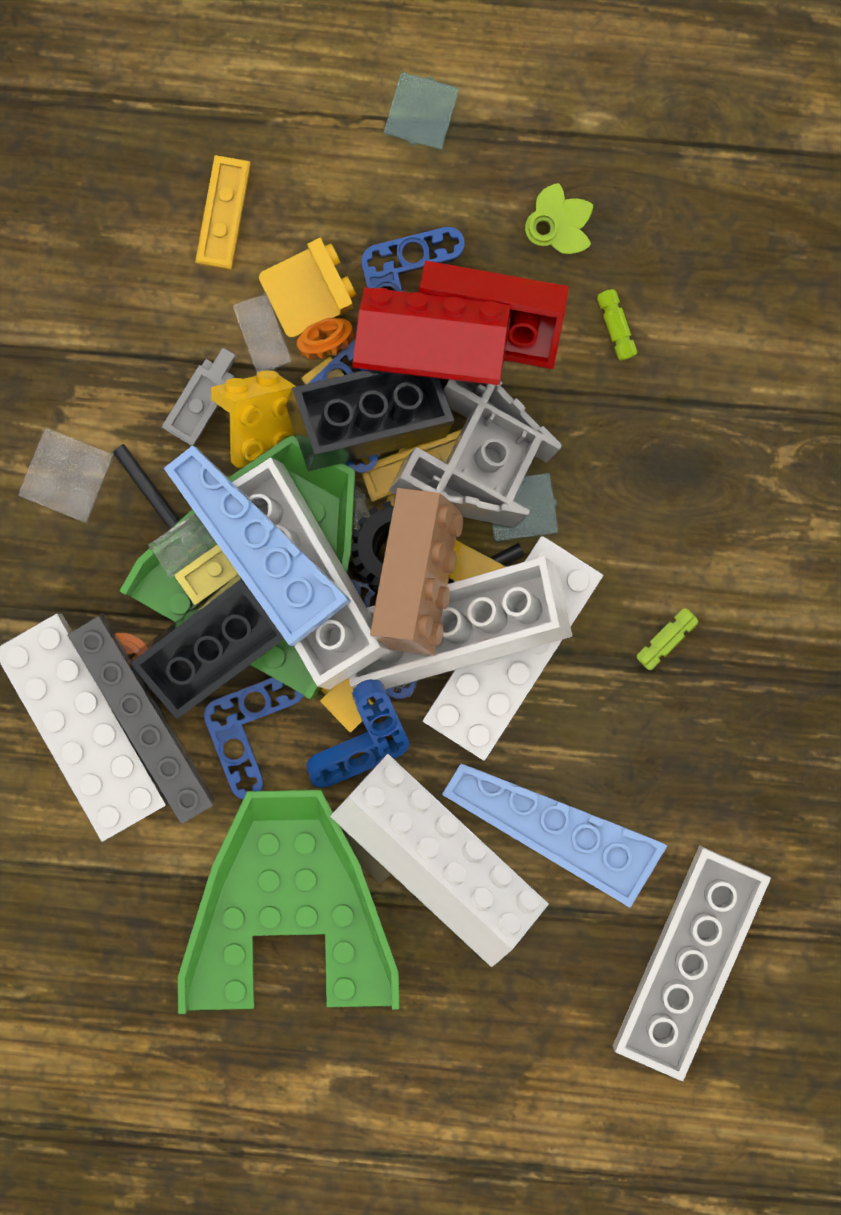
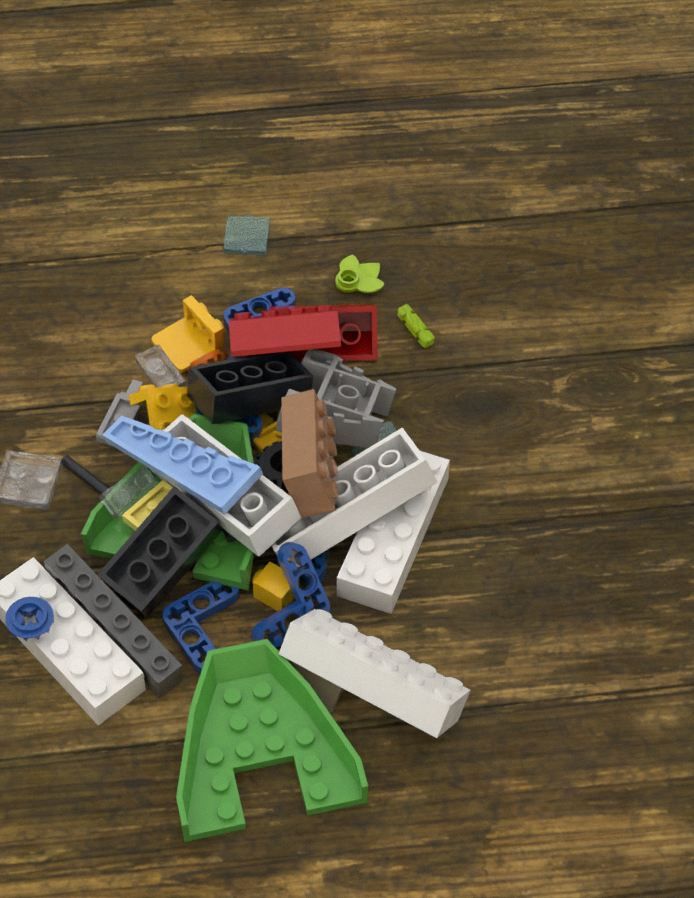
camera: 10 degrees left, 35 degrees down
yellow tile [195,155,251,270] -> none
light blue wing [442,763,667,907] -> none
white brick [613,845,771,1081] -> none
lime axle [637,608,699,670] -> none
none -> blue gear [5,597,54,641]

